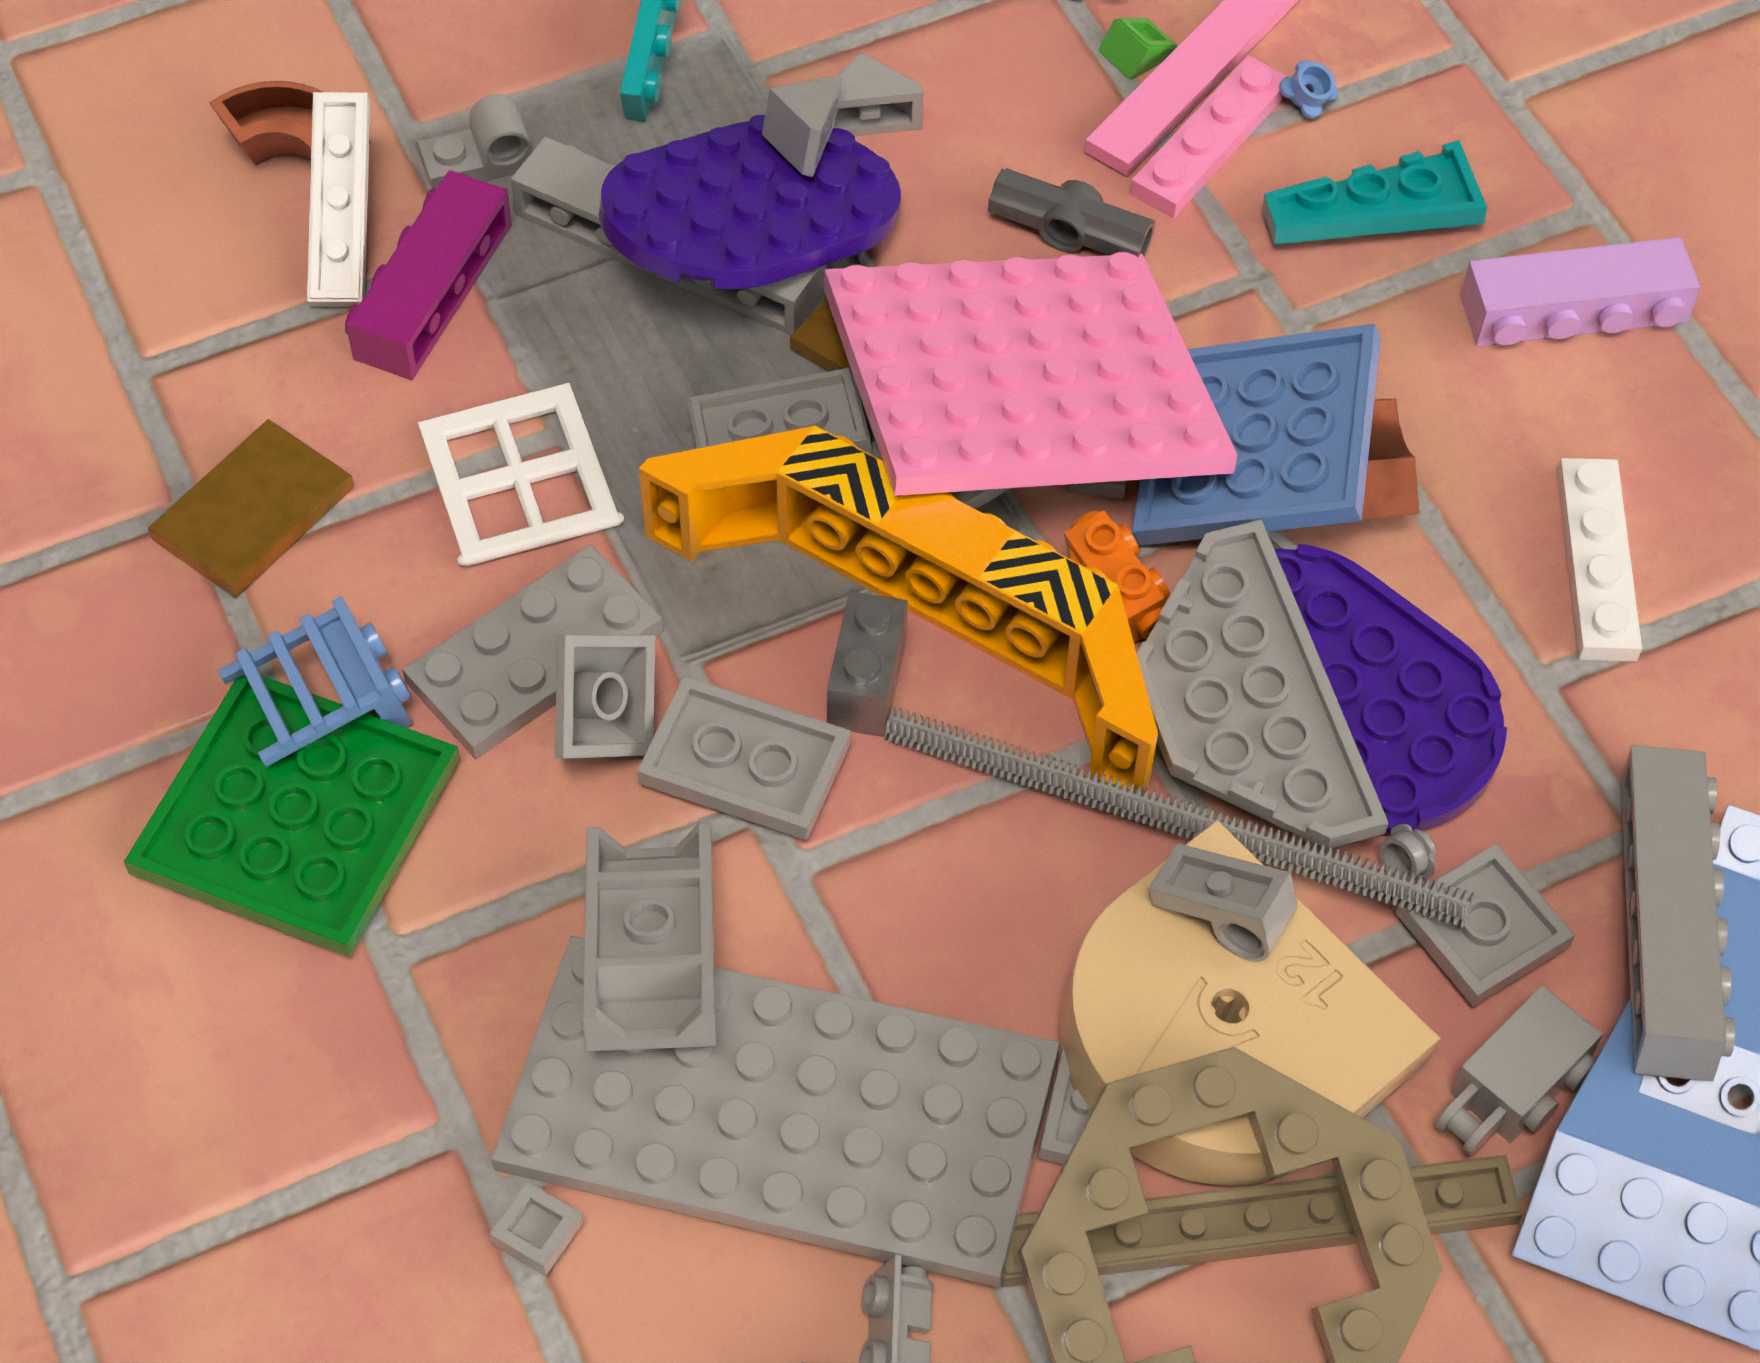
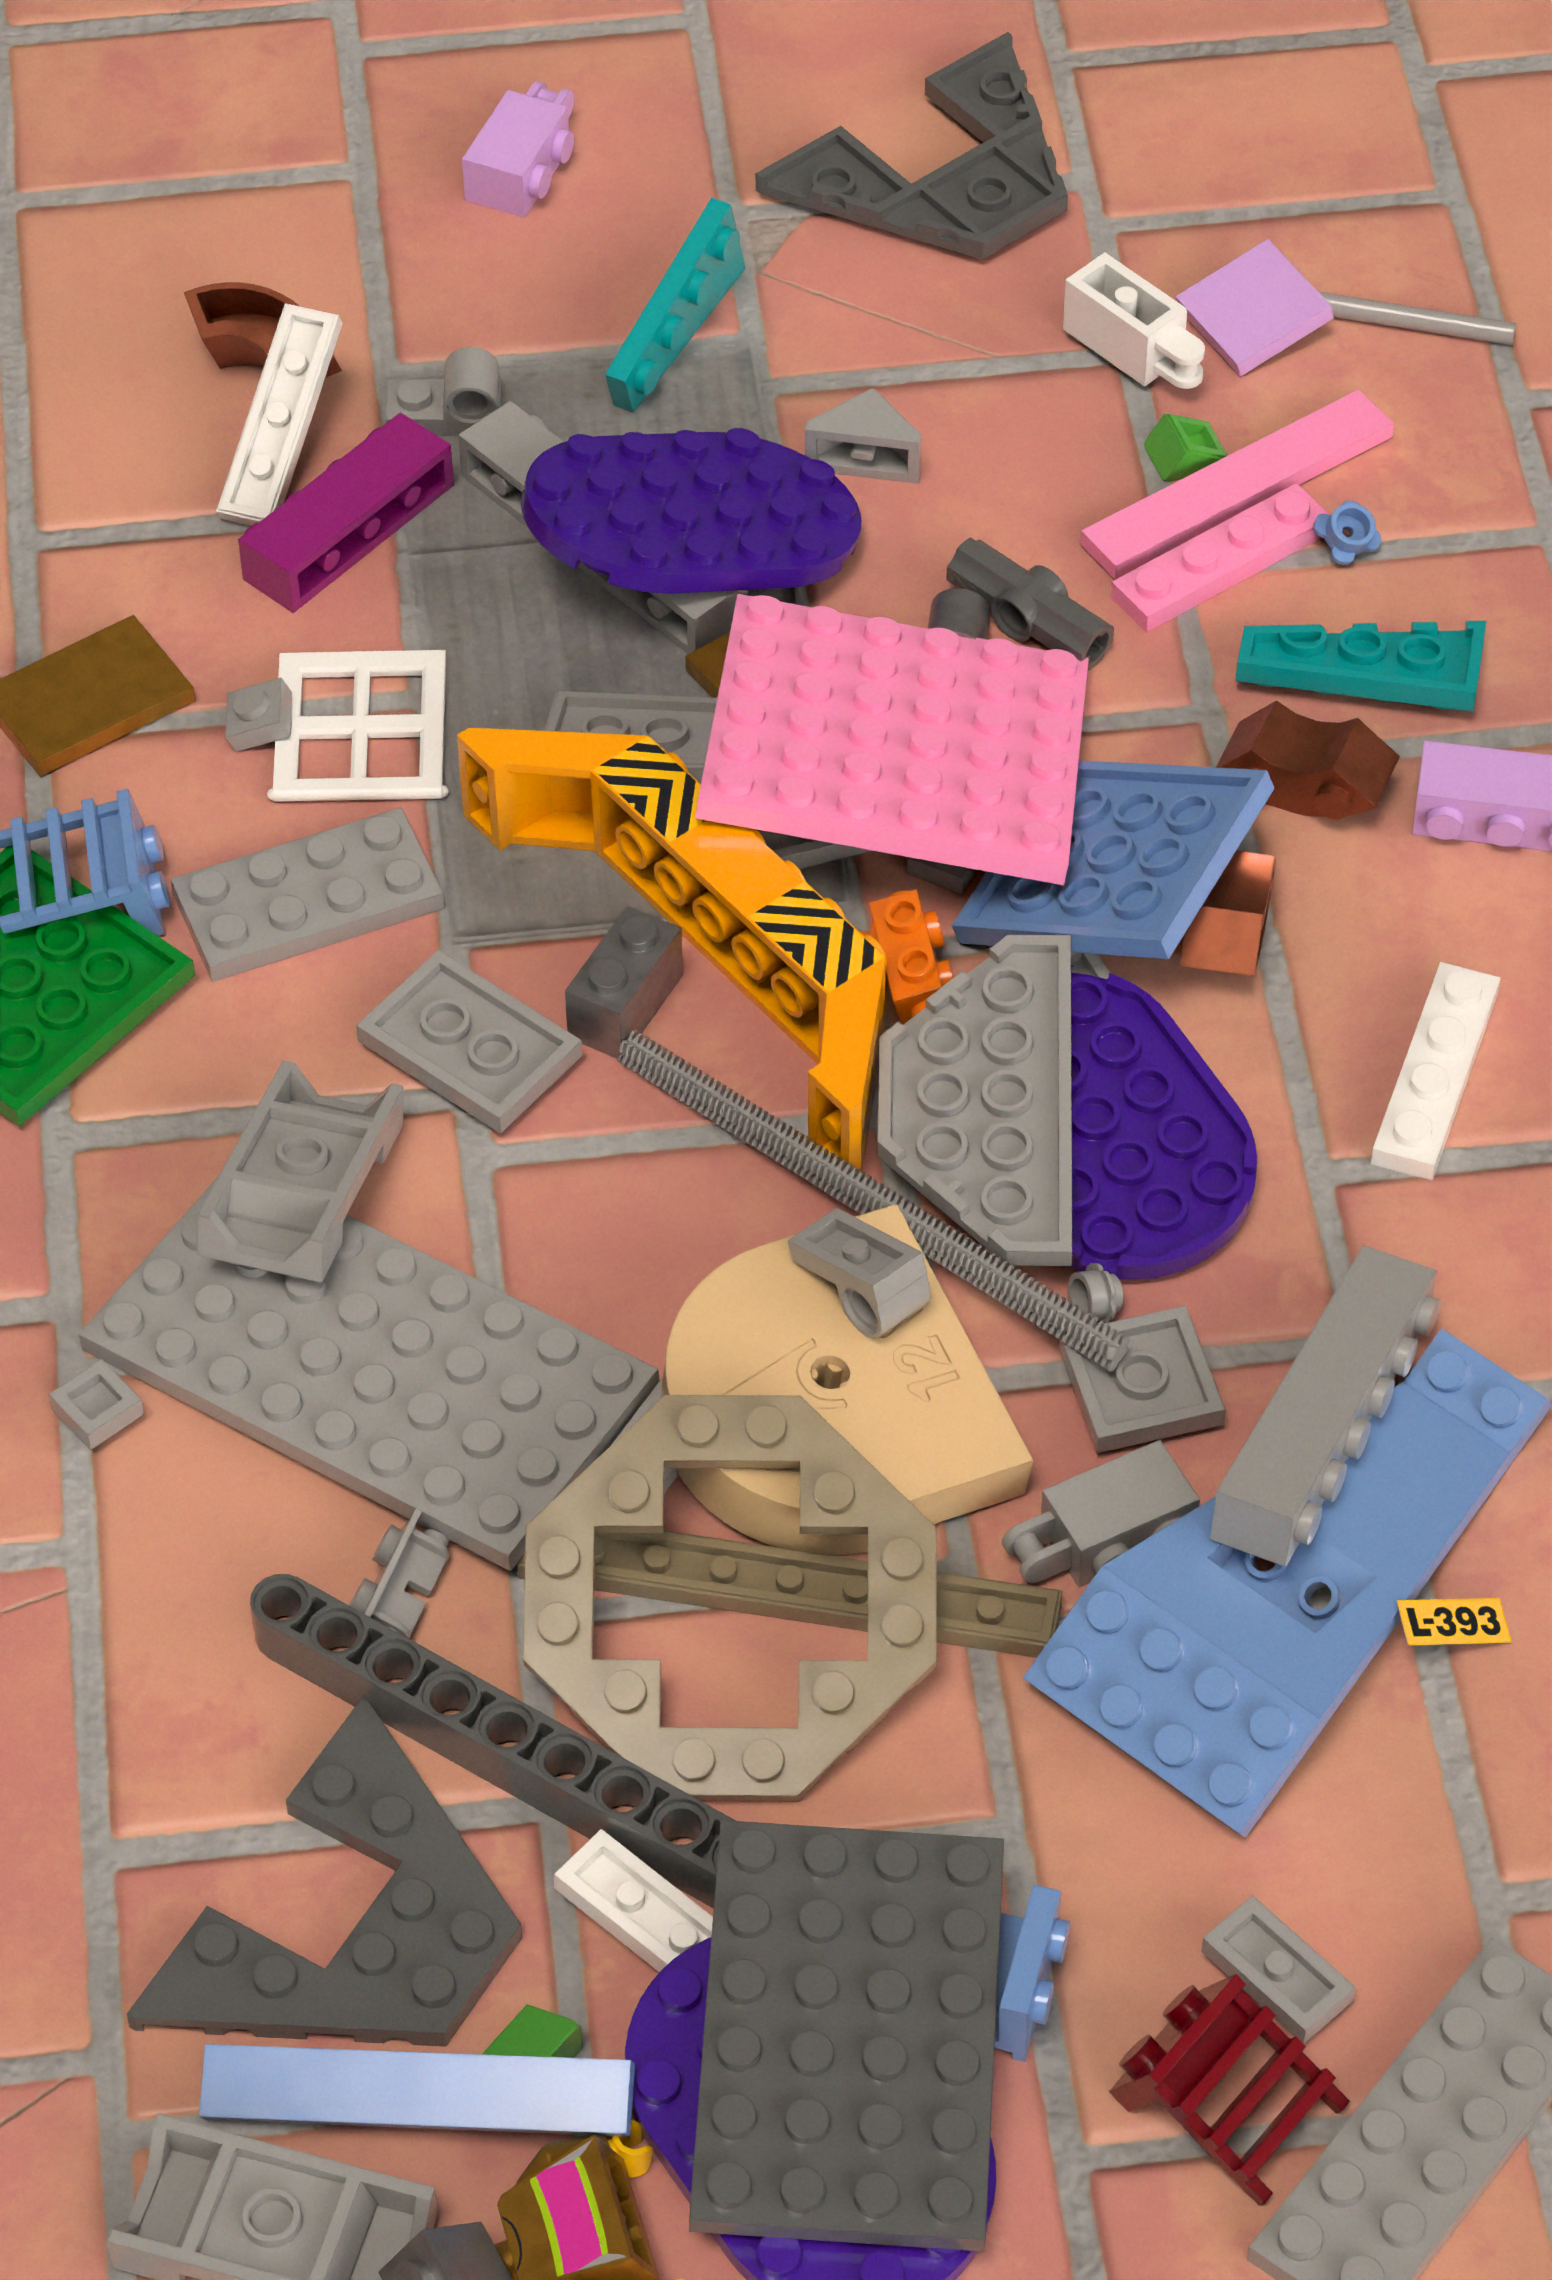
camera: 20 degrees right, 5 degrees down
light grey slope [555,635,655,759] -> none
light grey slope [762,76,843,177] -> none
none -> light grey plate [225,677,292,752]
none -> flat silver brick [928,588,990,640]
none -> copper brick [1216,700,1400,820]

